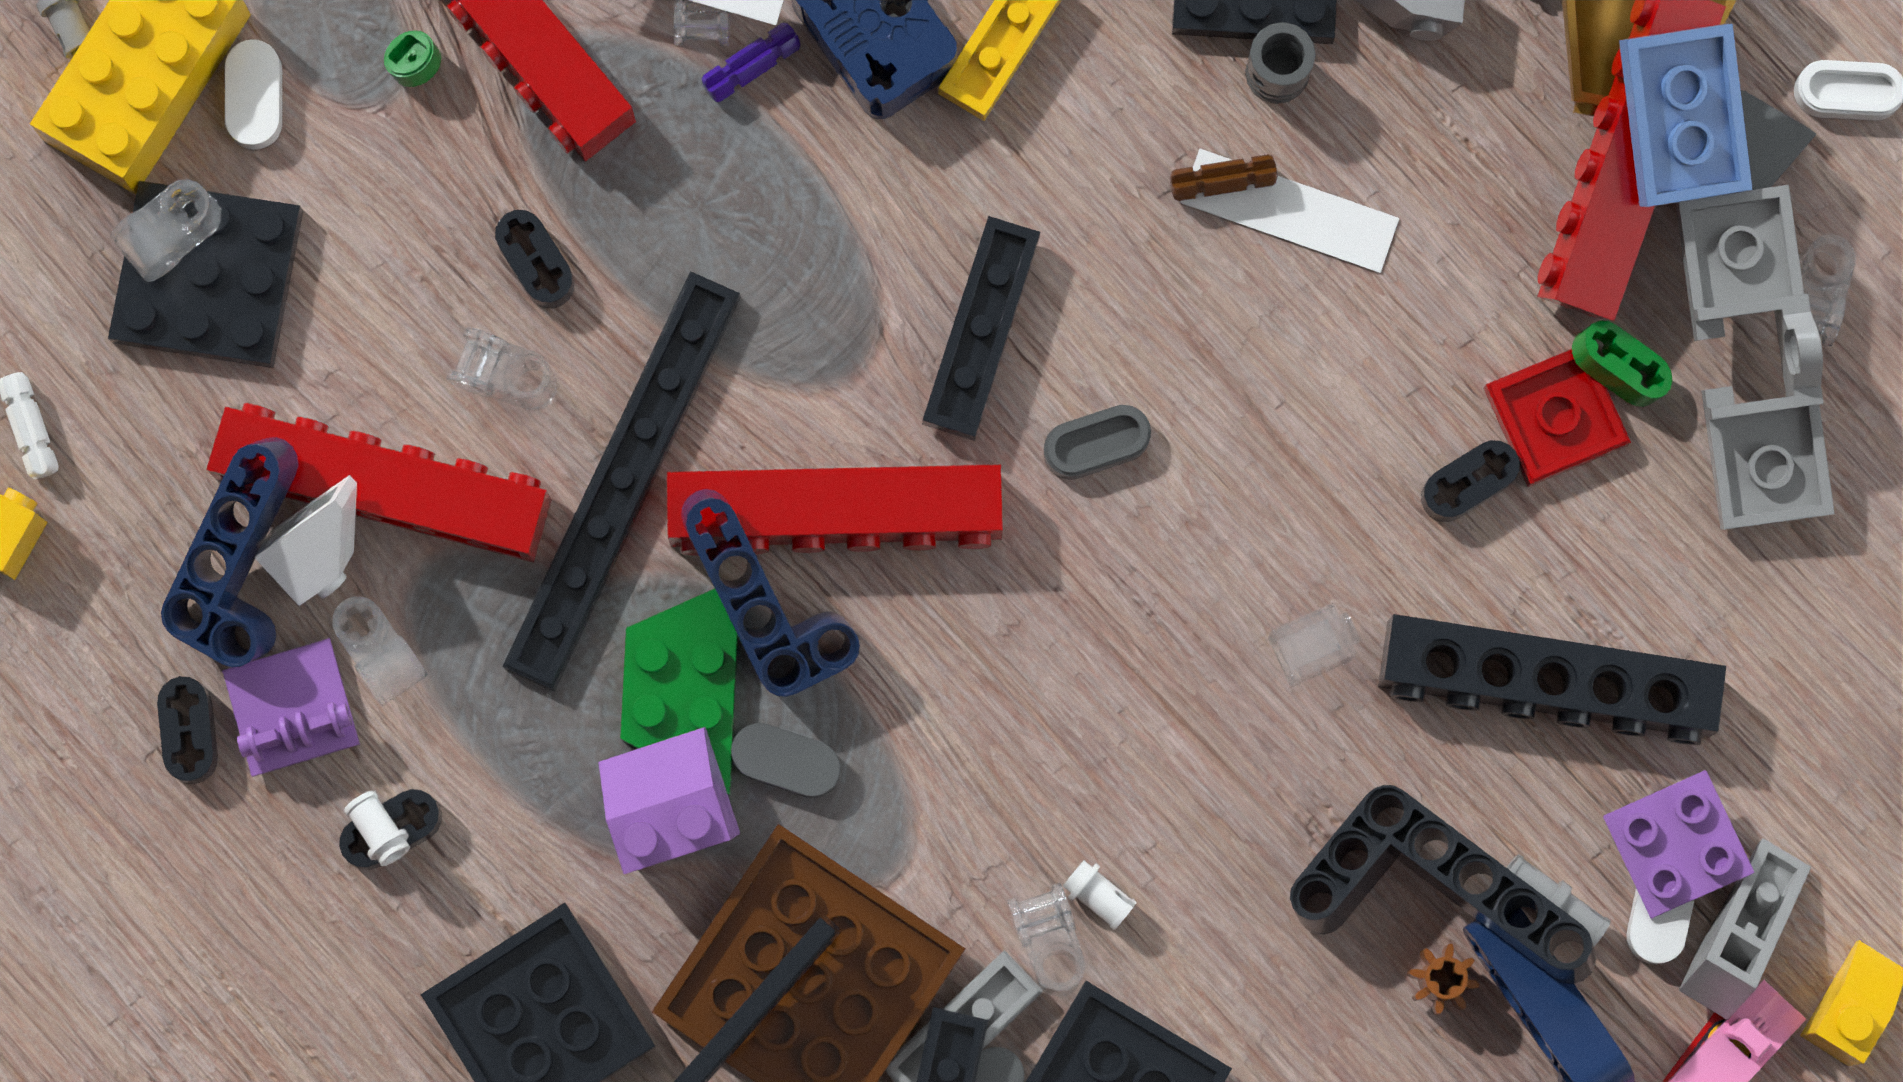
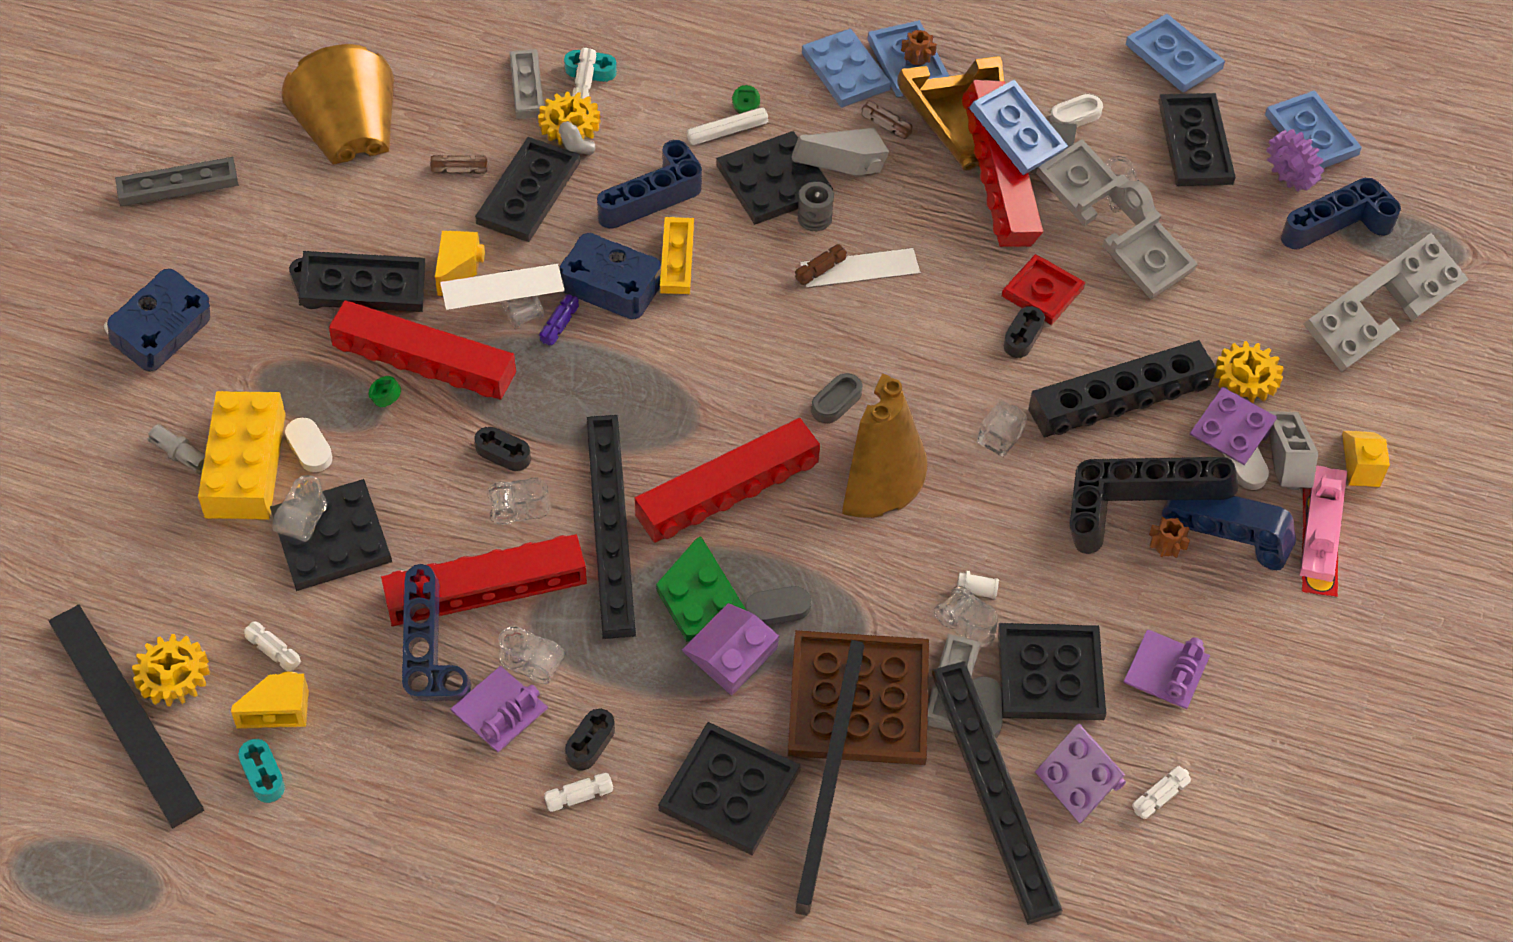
camera: 30 degrees left, 25 degrees down
black beam [157,676,218,784] -> none
white slope [254,475,357,606] -> none
white pin [344,791,410,866] -> none
dark blue beam [681,489,860,697] -> none
black plate [922,216,1041,441] -> none
green beam [1572,320,1673,407] -> none
none -> white axle [544,773,613,812]
none -> pearl gold cone [842,373,927,518]
none -> yellow gear [1214,341,1284,403]

